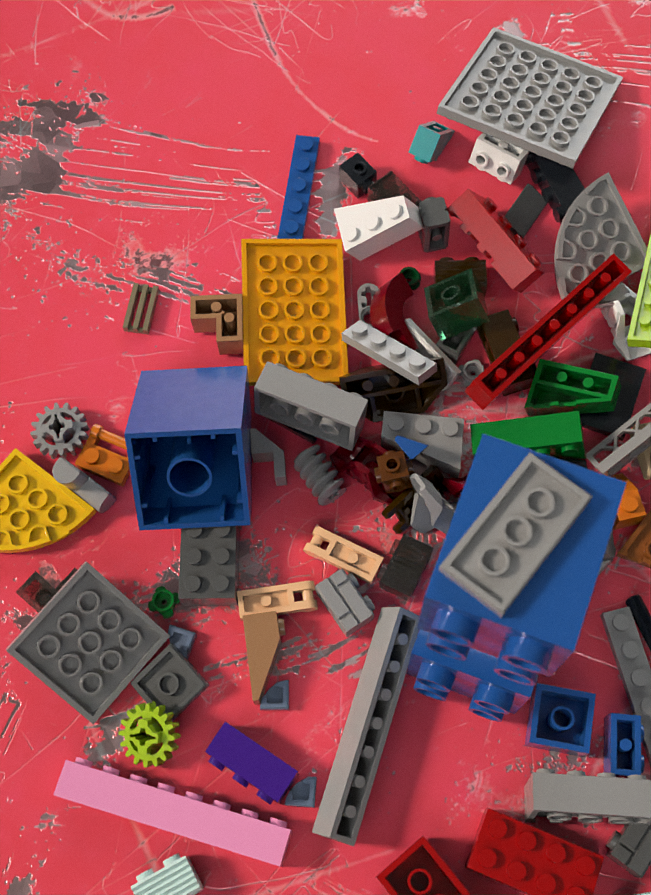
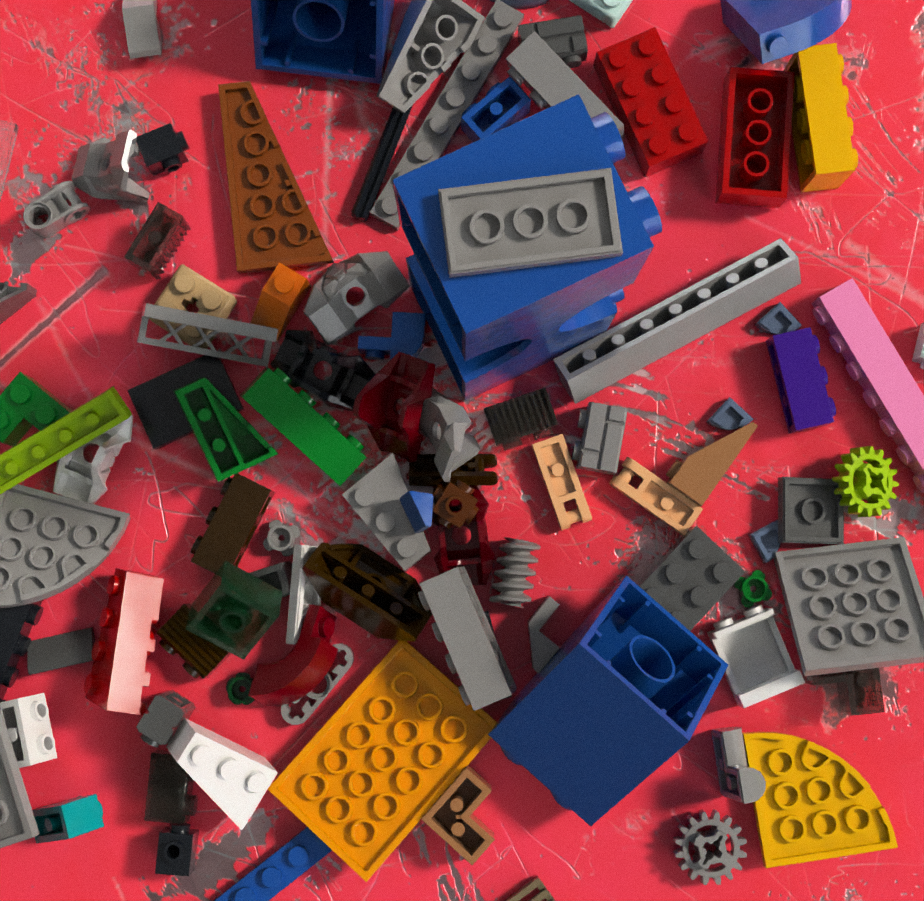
camera: 140 degrees left, 15 degrees up
orange plate [75,424,130,487] -> none
light grey plate [342,320,437,385] -> none
red brick [464,253,632,410] -> none
none -> white panel [707,604,805,708]

